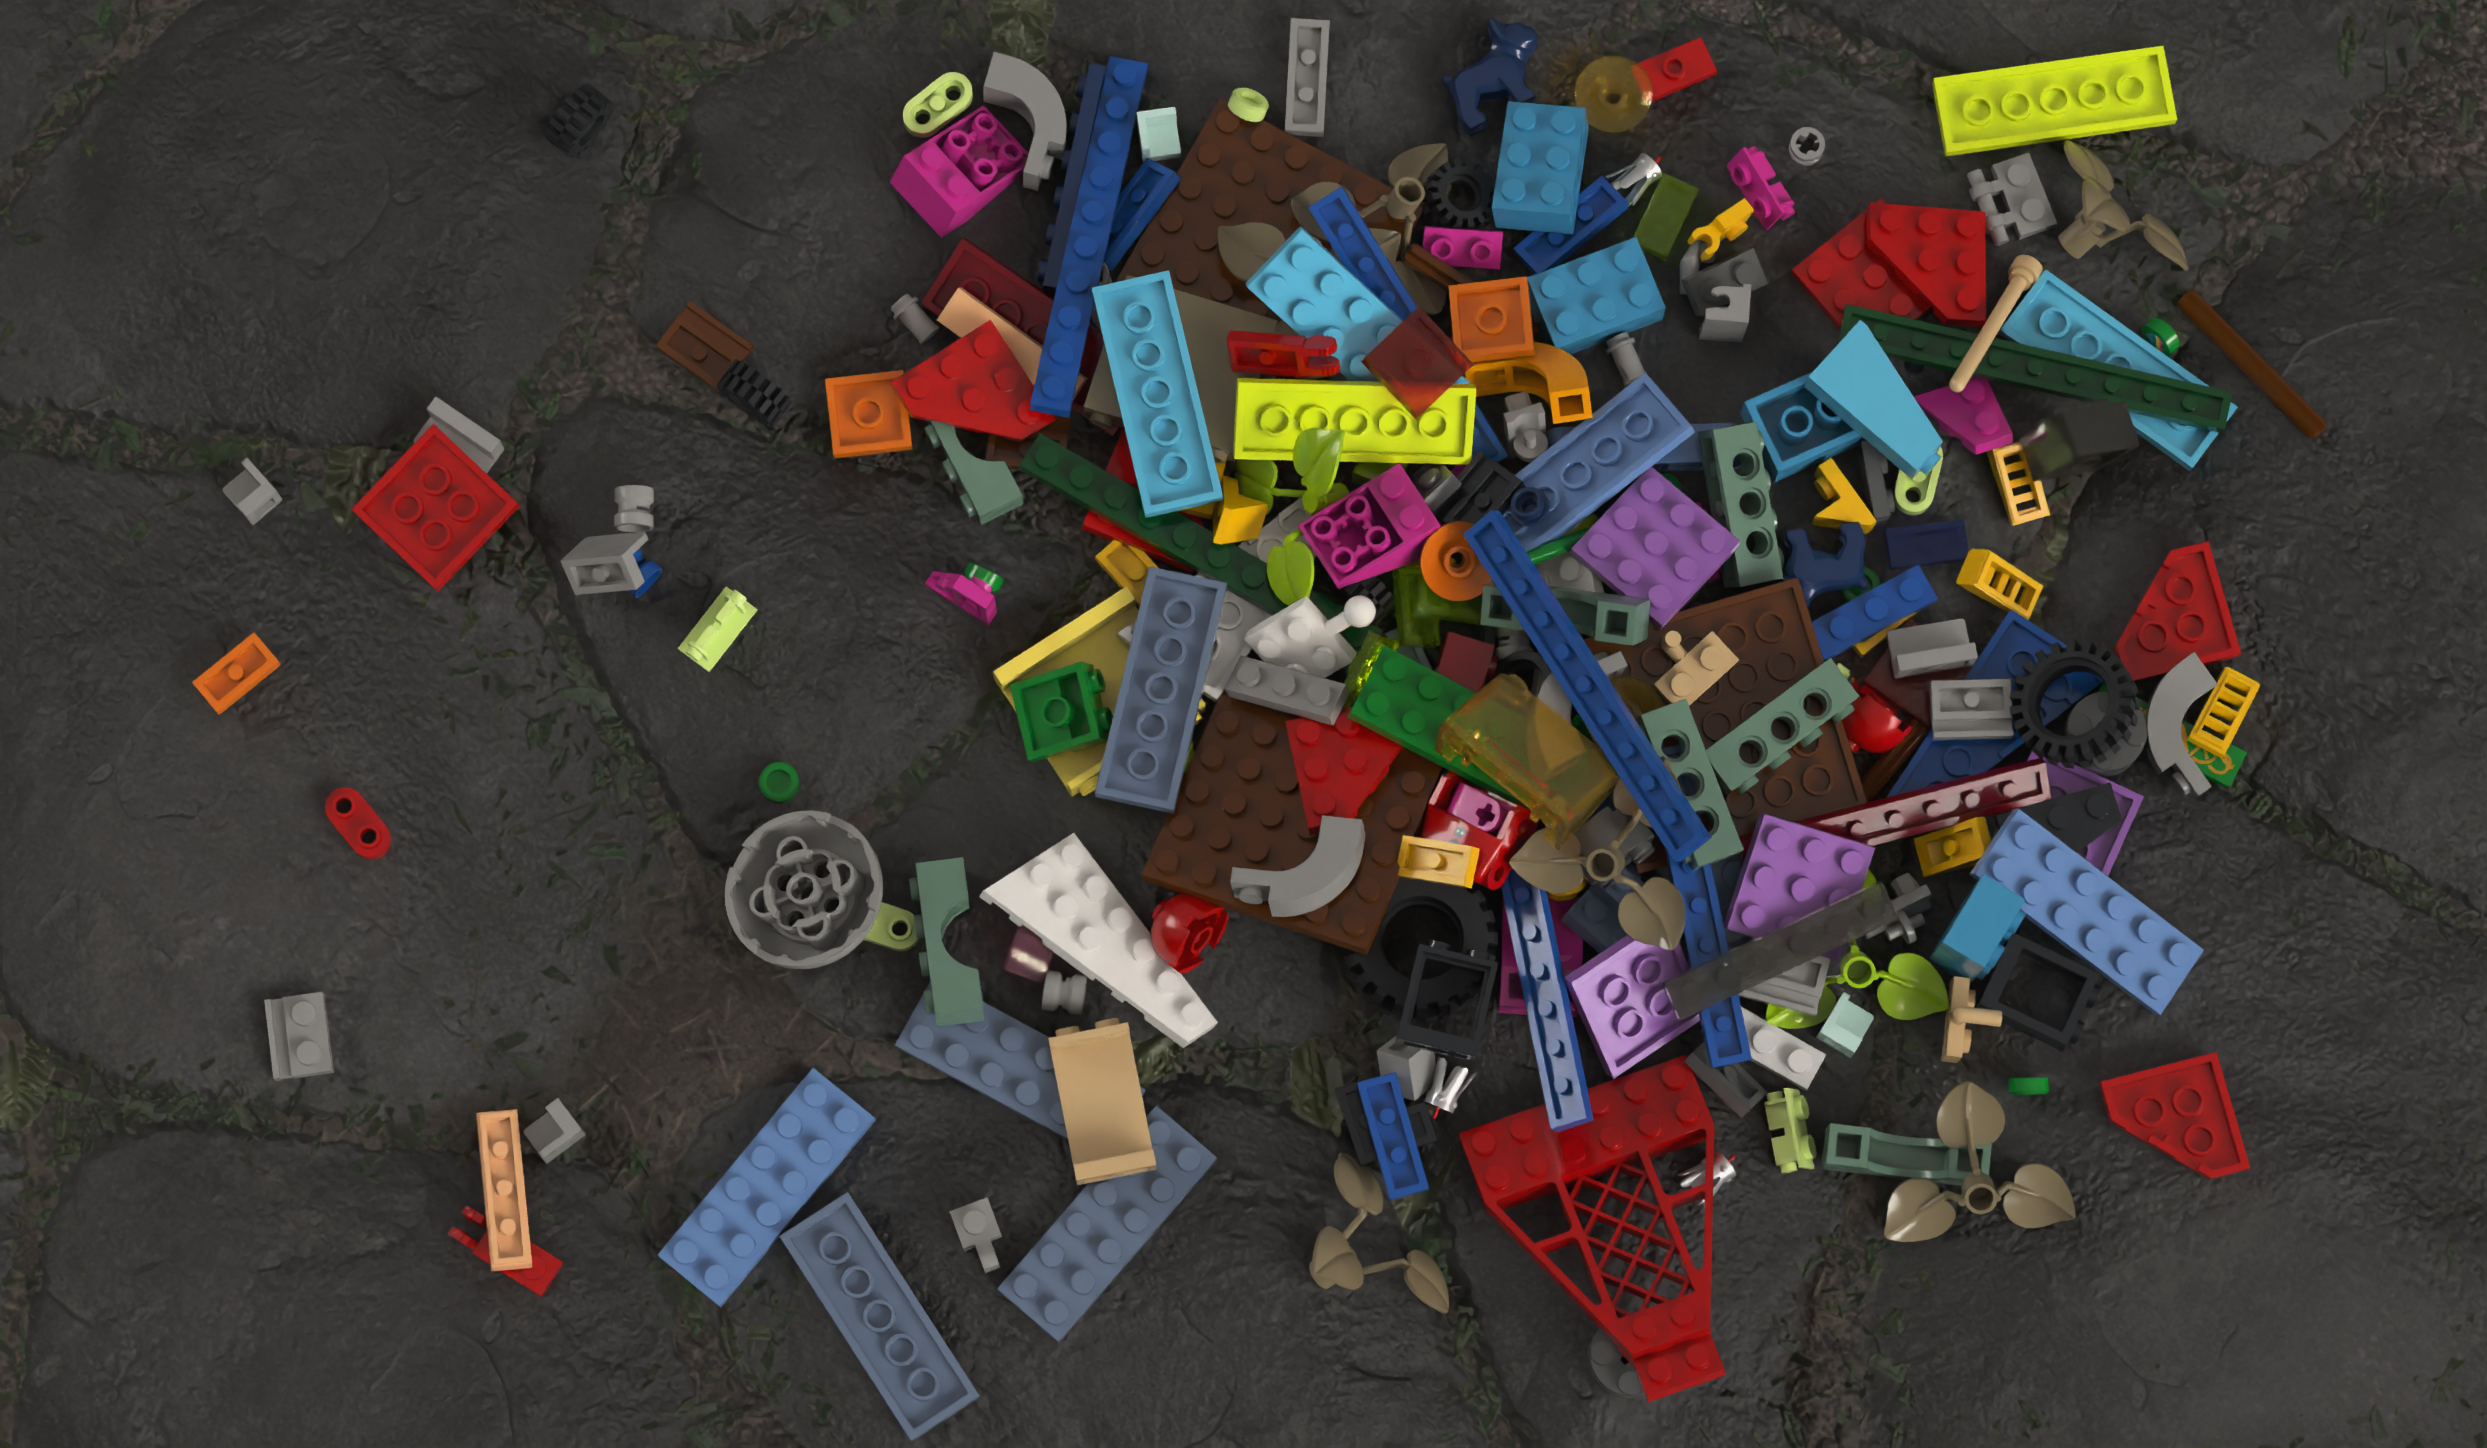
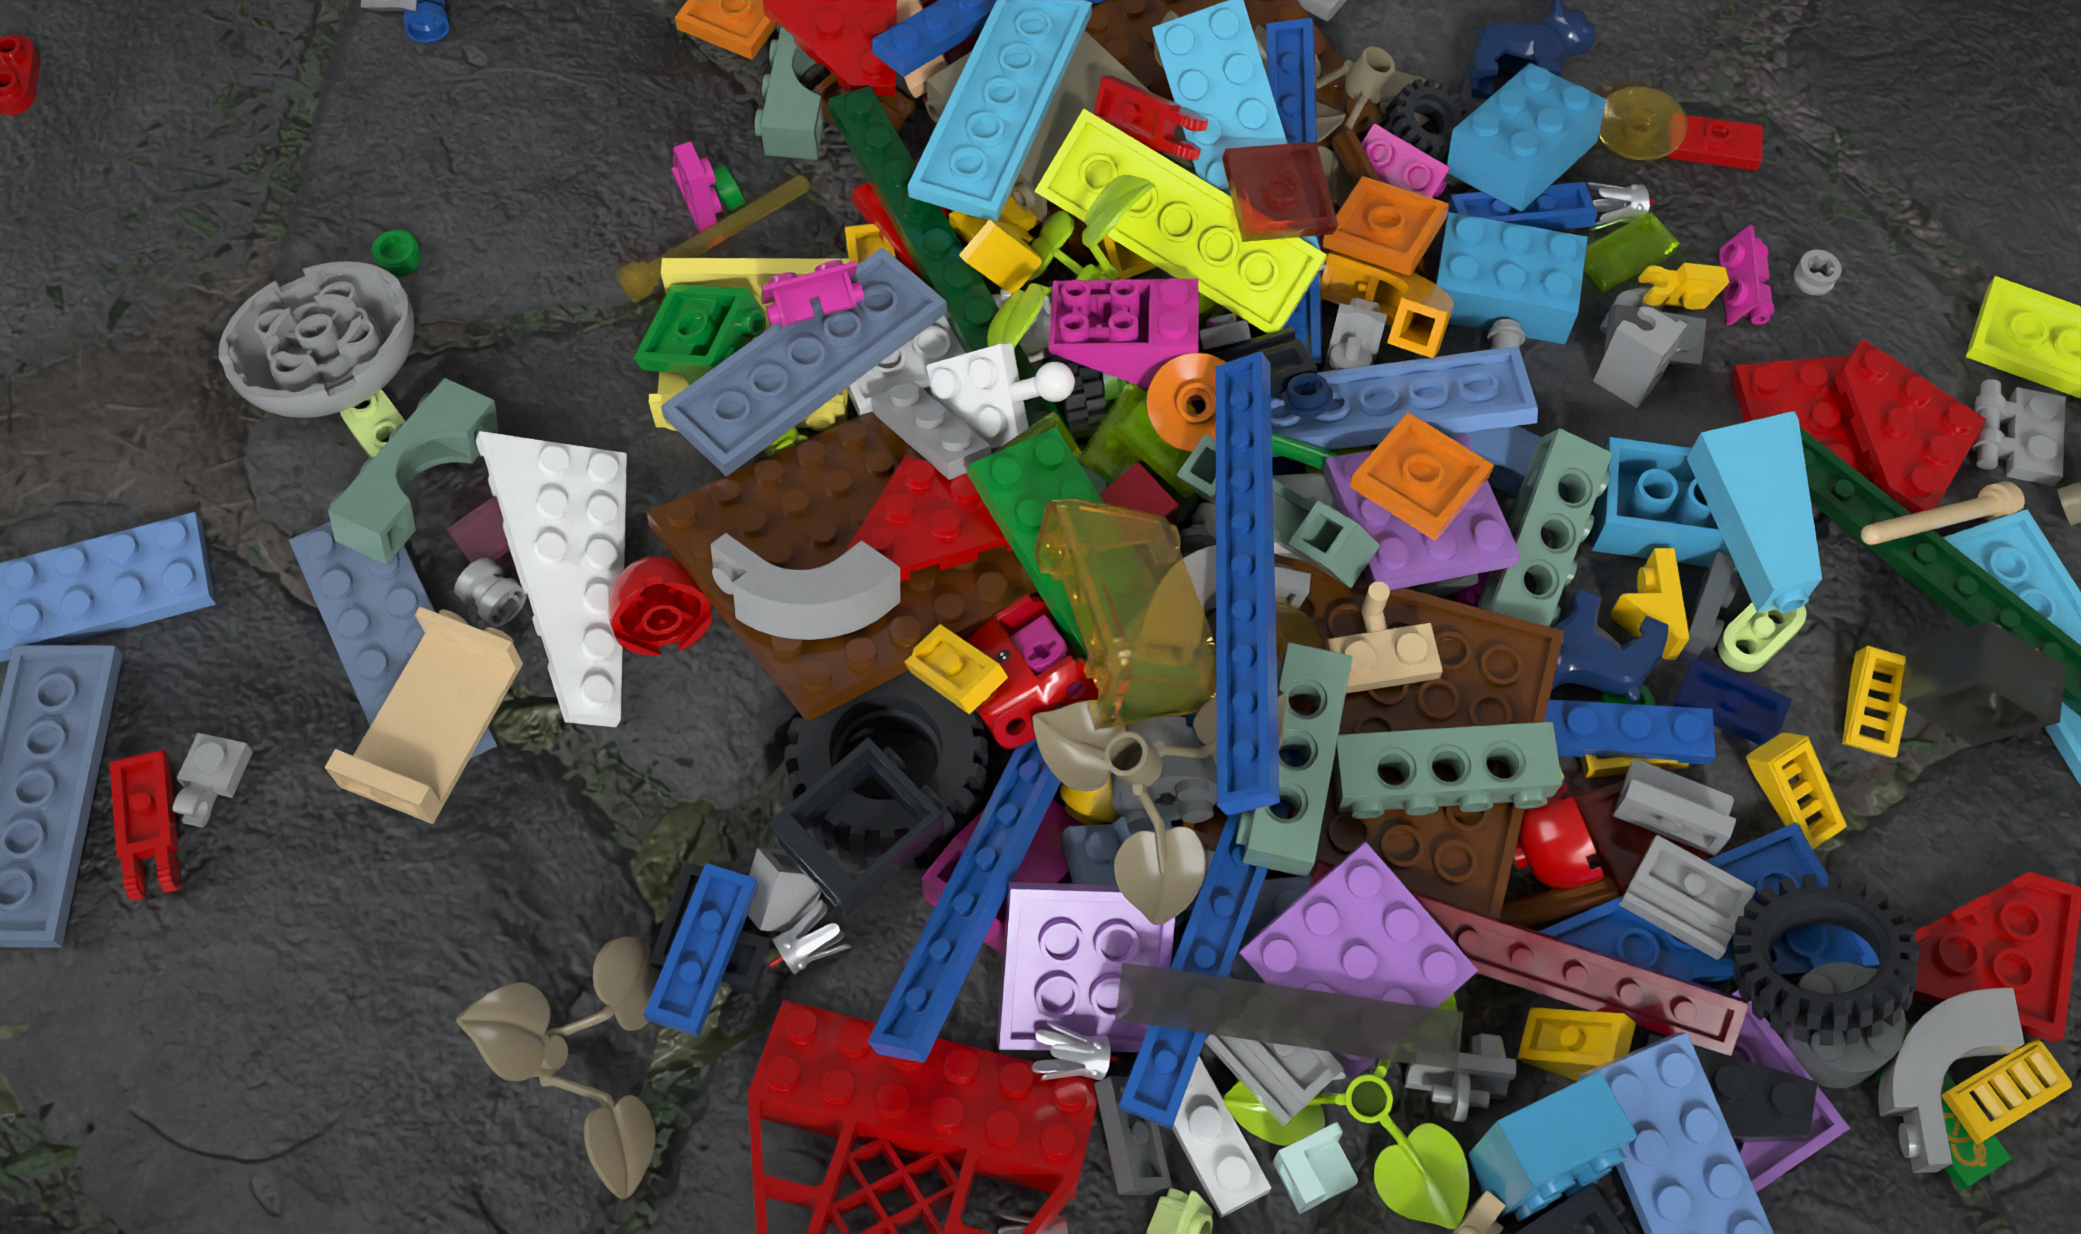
camera: 35 degrees right, 15 degrees down
yellowish green hinge [678,587,758,672] -> none
sand blue plate [997,1106,1217,1343] -> none
dark pink wing [1914,377,2013,455] -> none
none -> red hinge [109,749,181,901]
none -> clear yellow piece [616,176,810,303]
none -> dark pink hinge [761,260,864,327]
none -> flat silver piece [1031,1020,1119,1080]
none -> orange plate [1349,412,1494,542]

